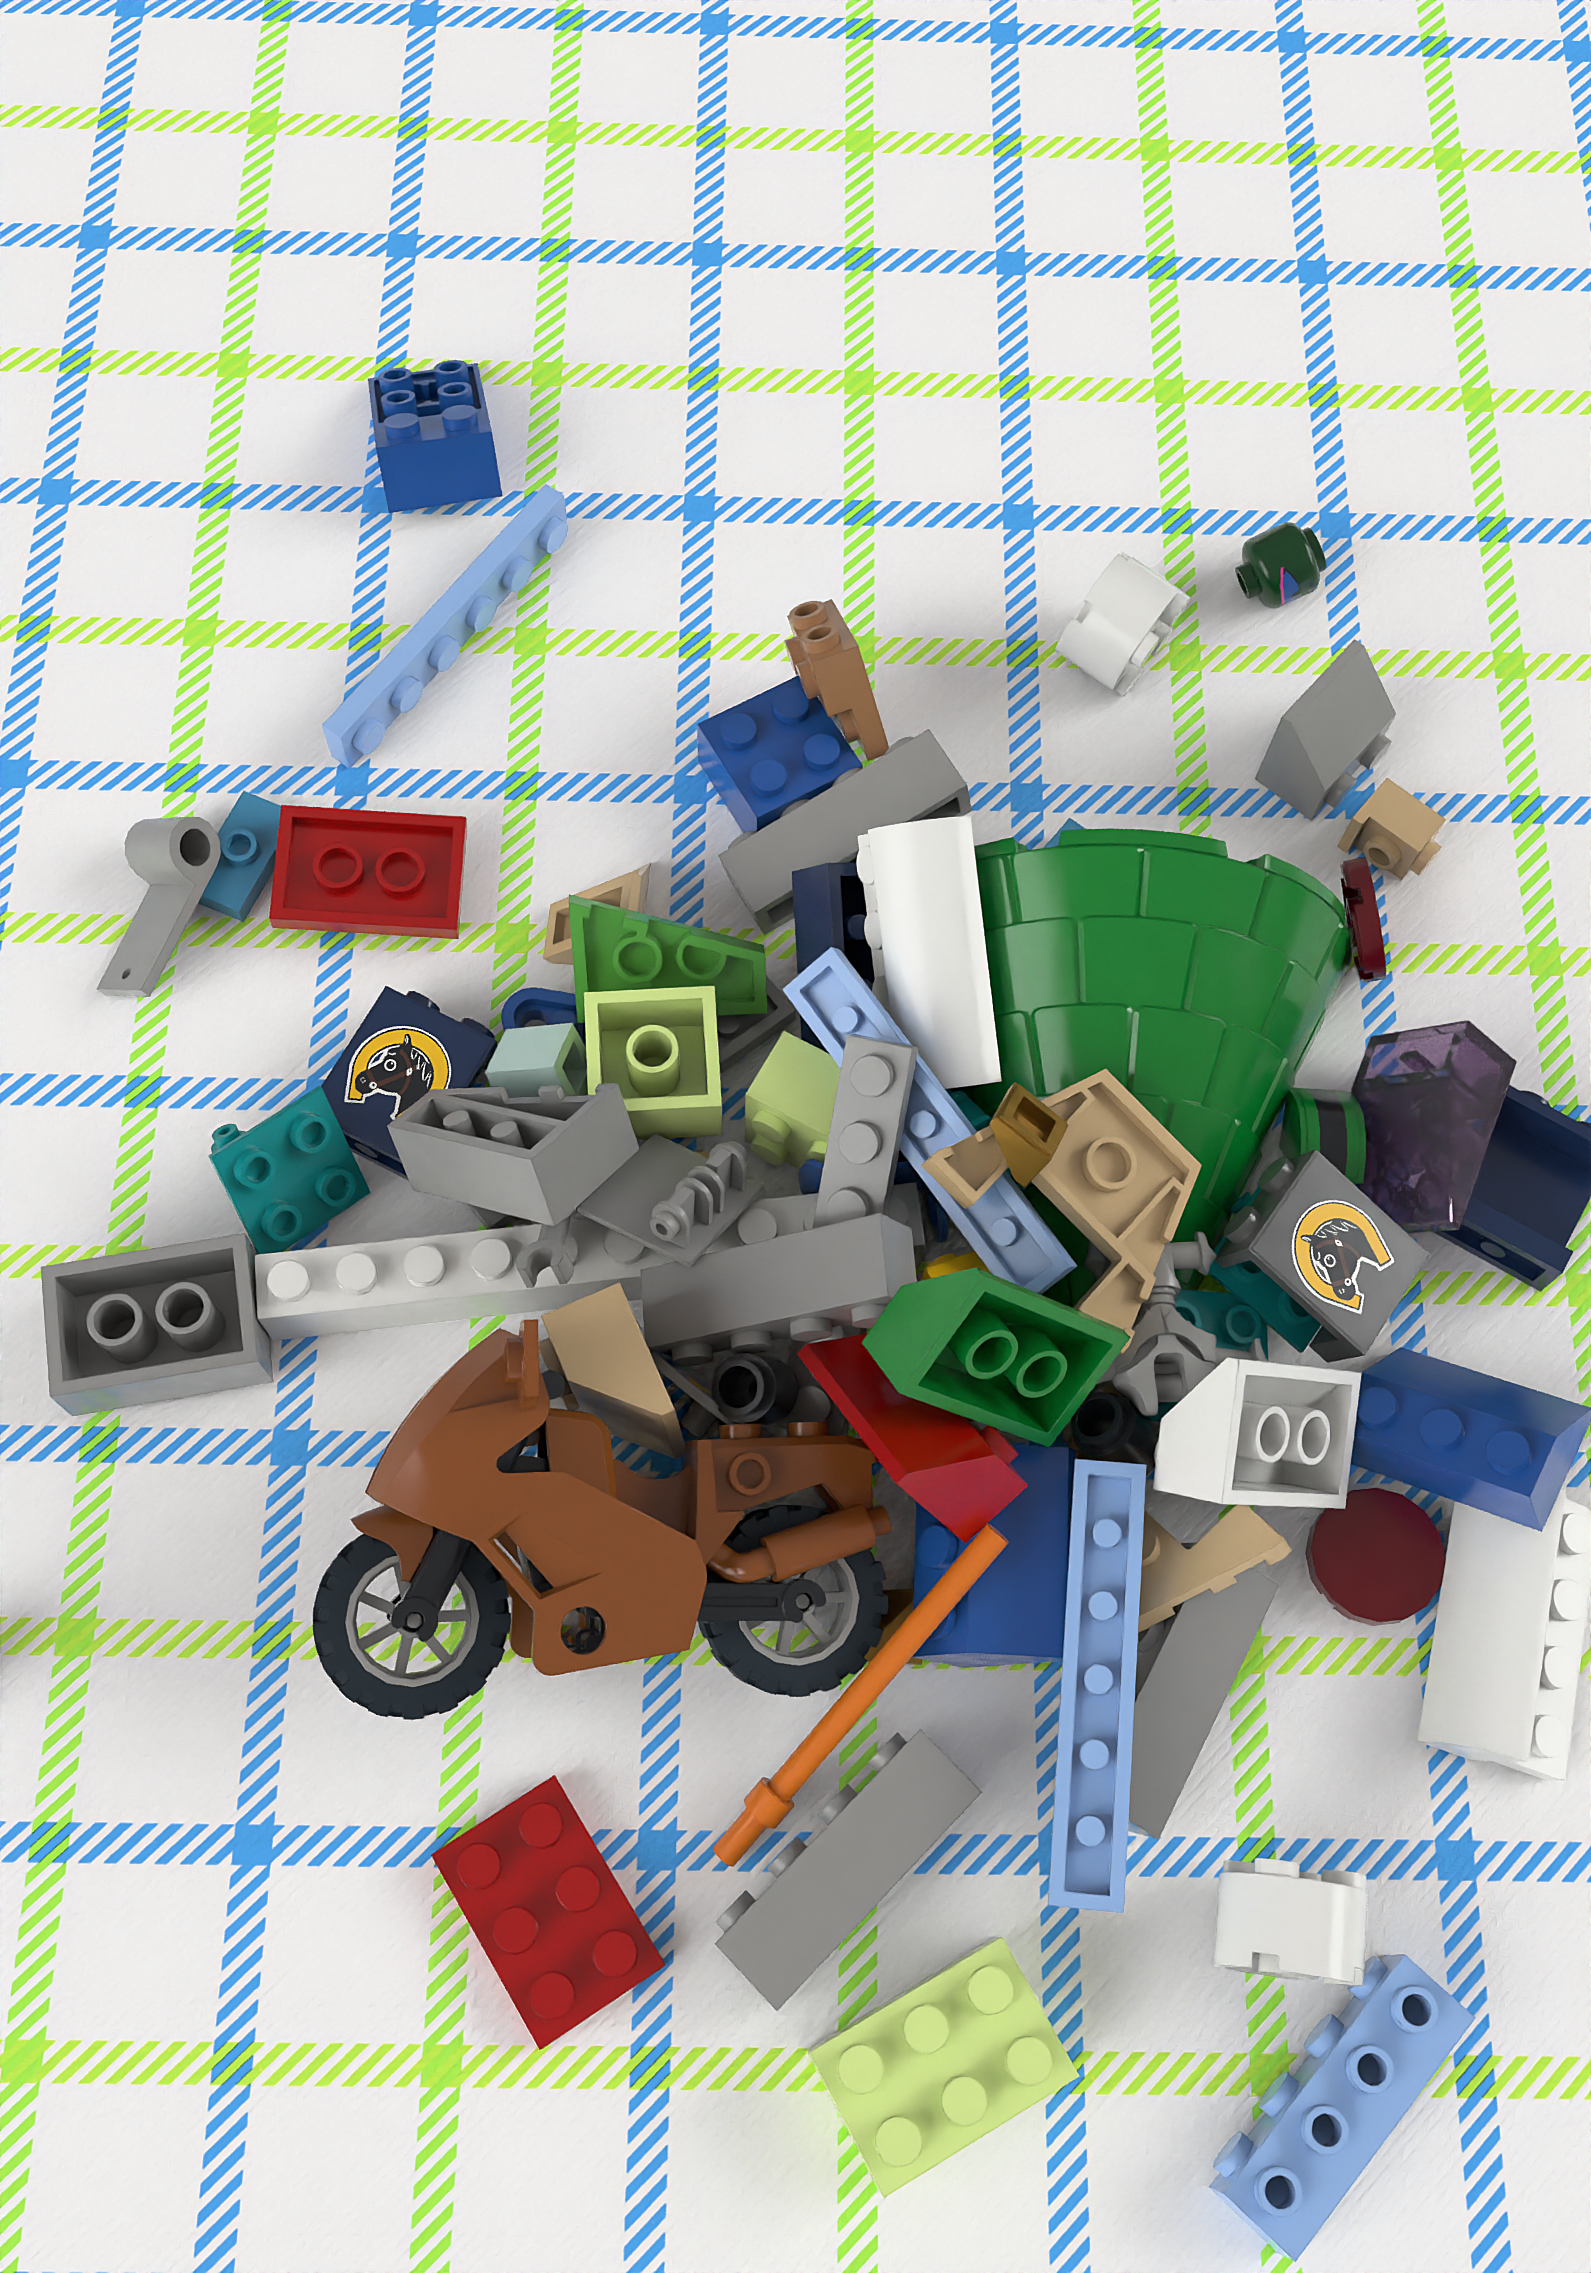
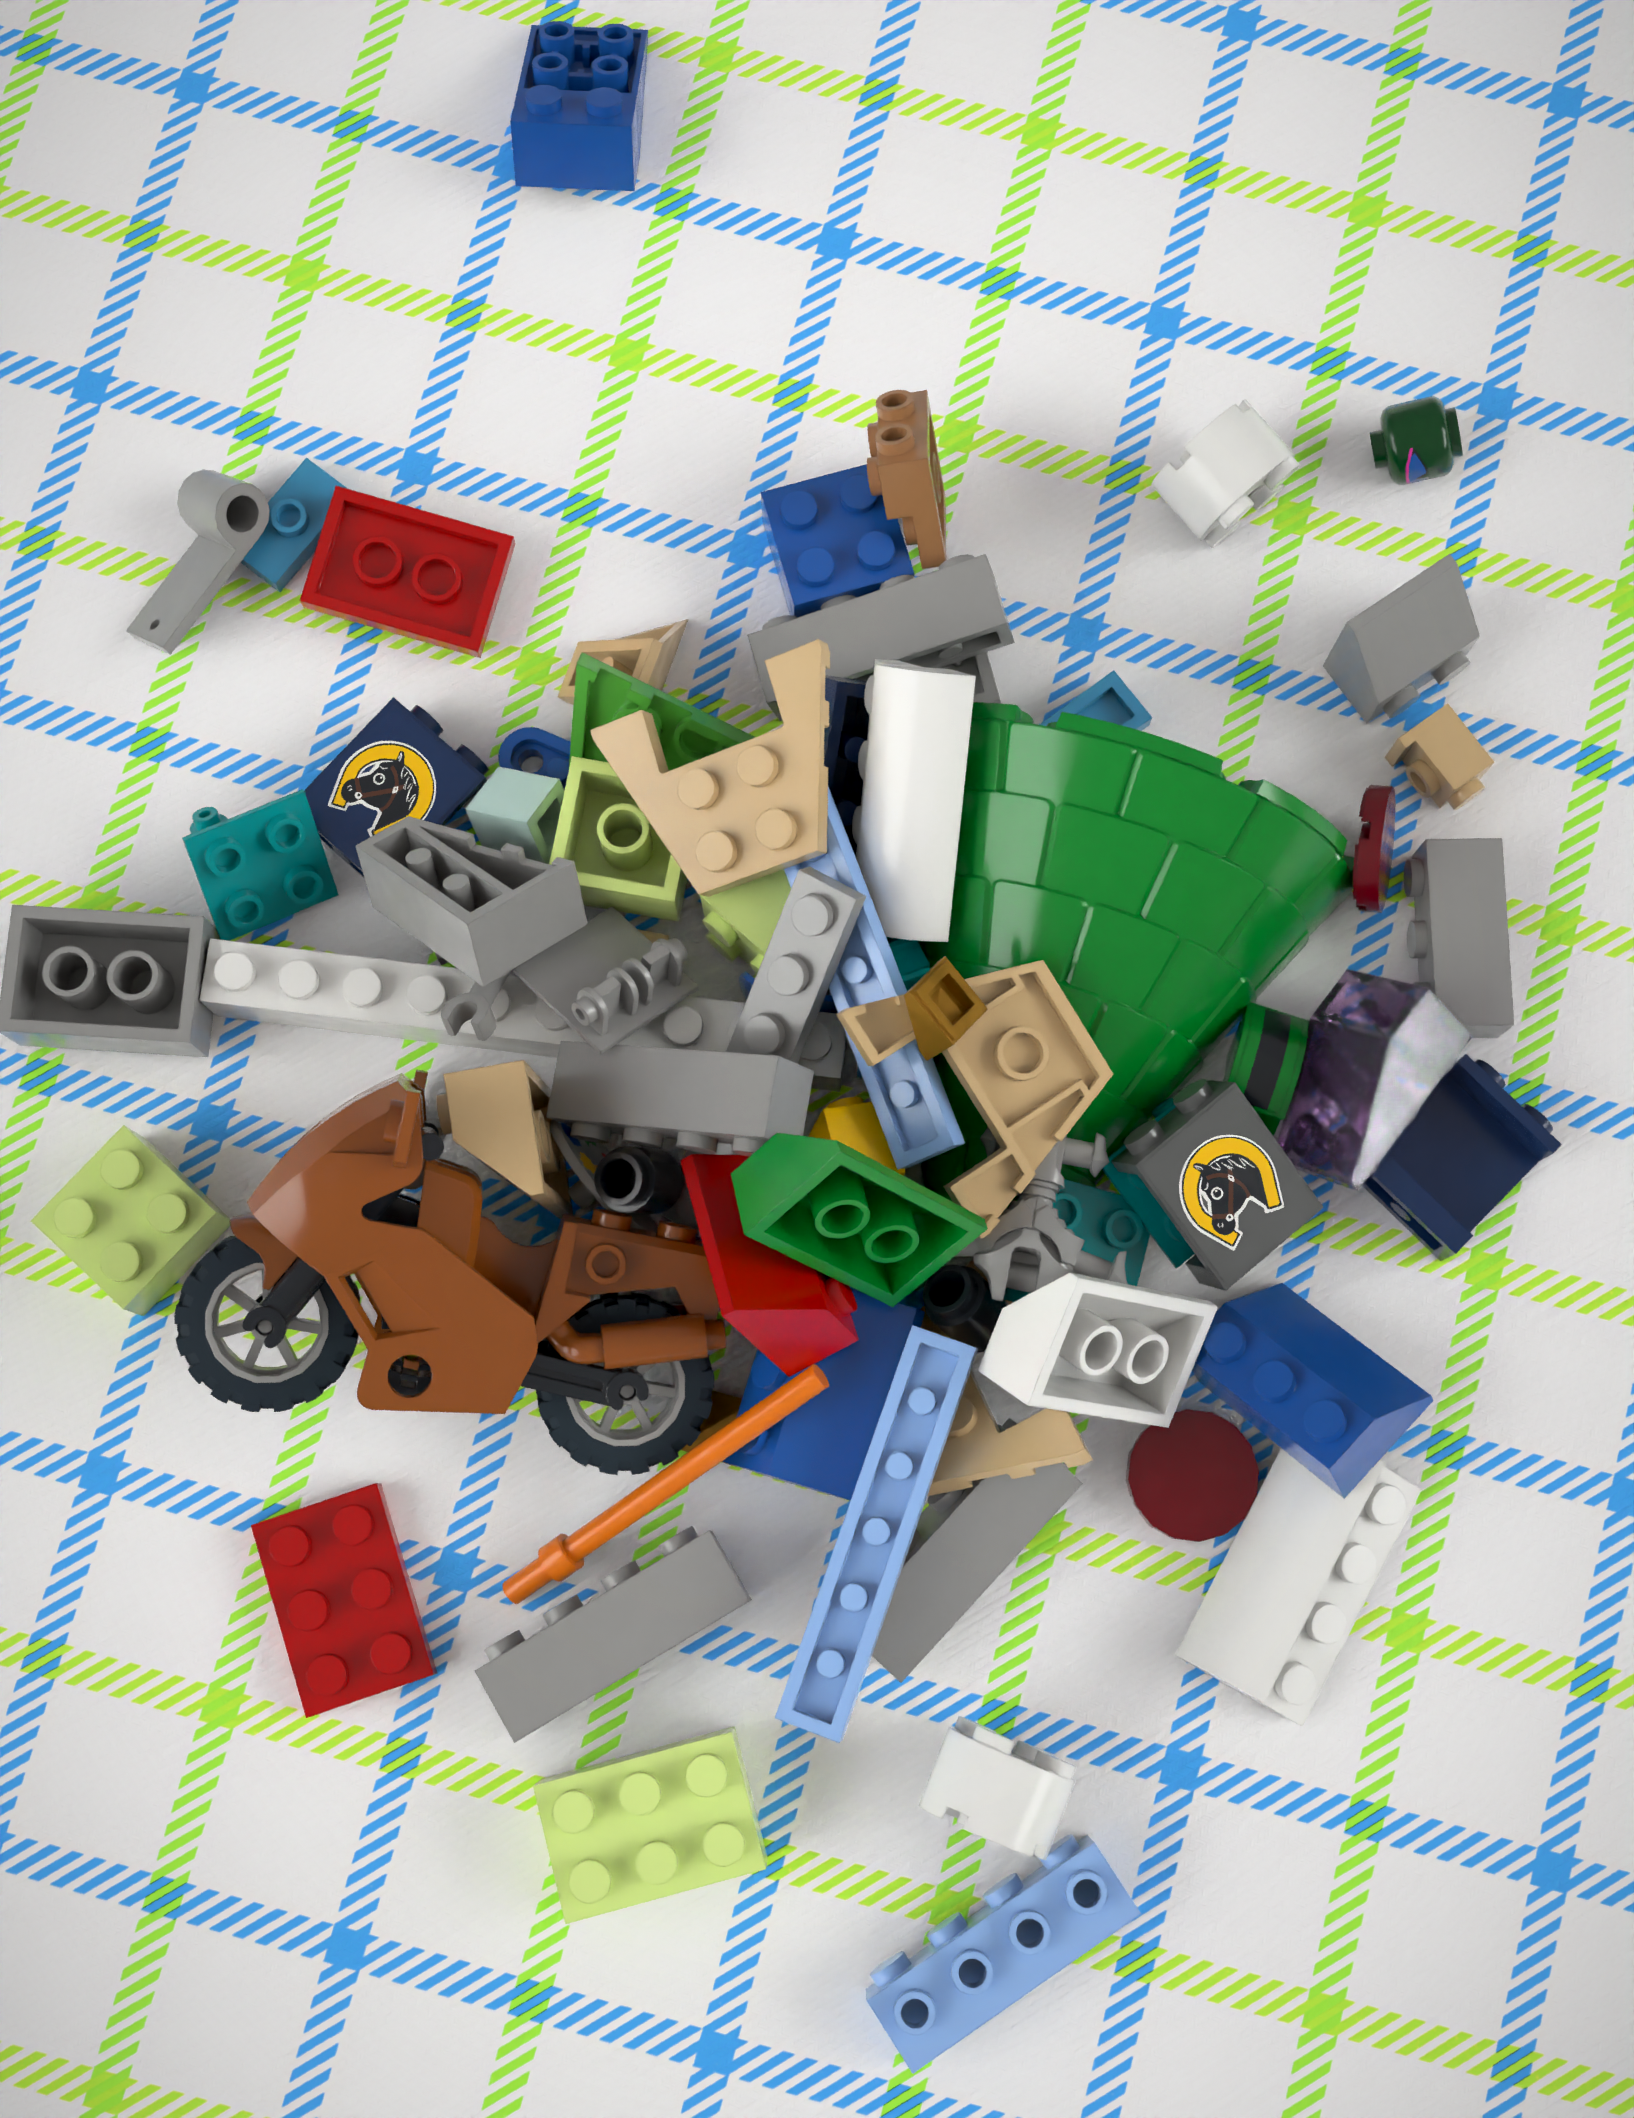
camera: 20 degrees right, 10 degrees up
light blue plate [322,484,568,769] -> none
none -> yellowish green brick [31,1125,230,1316]
none -> tan wing [590,639,830,897]
none -> light grey brick [1404,838,1514,1039]

